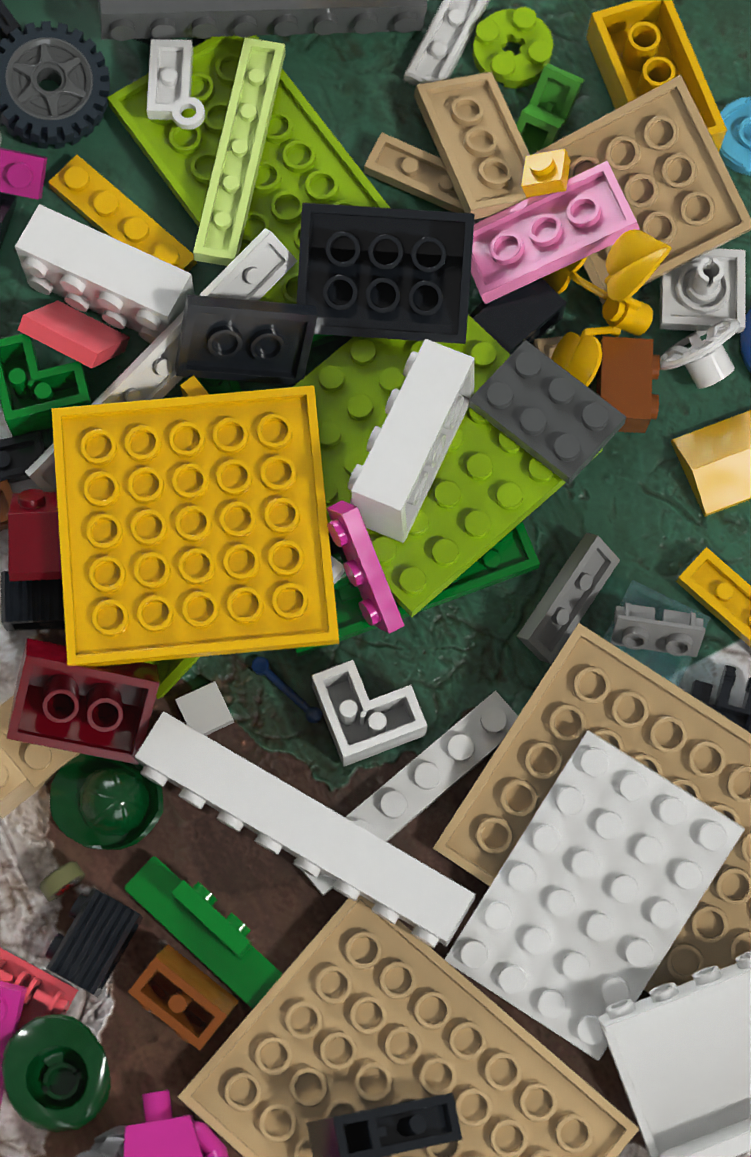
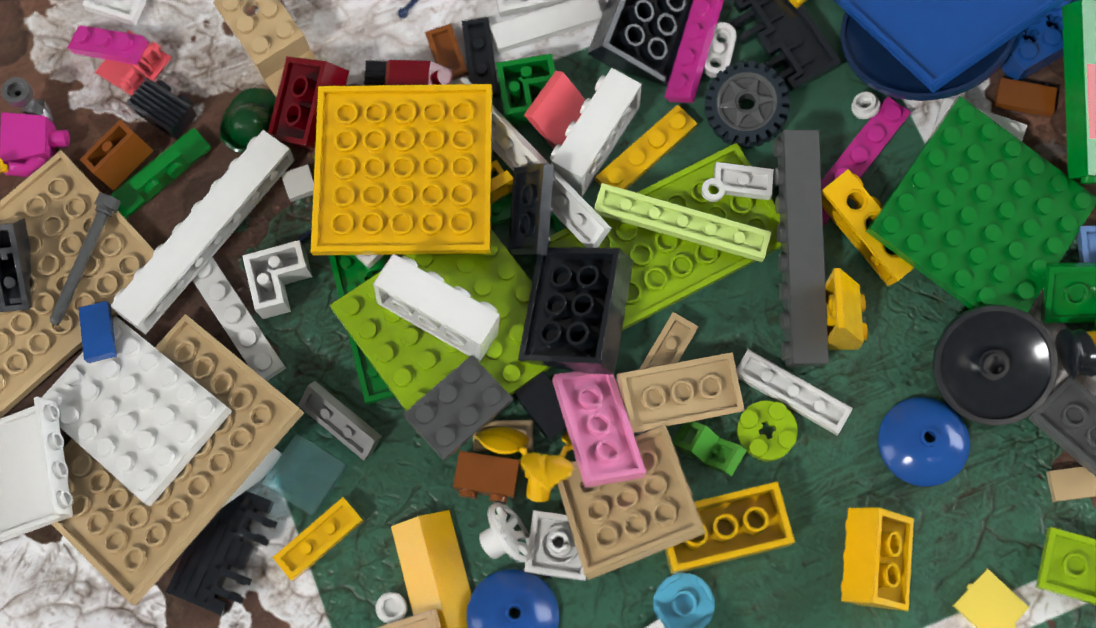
camera: 105 degrees right, 0 degrees up
dark green hat [1,1014,111,1133] -> none
olive tile [39,861,86,902] -> none
dark pink plate [326,501,405,634] -> none
yellow plate [521,149,570,198] -> none
light grey hinge [610,603,706,657] -> none
none -> dark grey piece [50,193,121,325]
none -> blue tile [79,301,117,363]

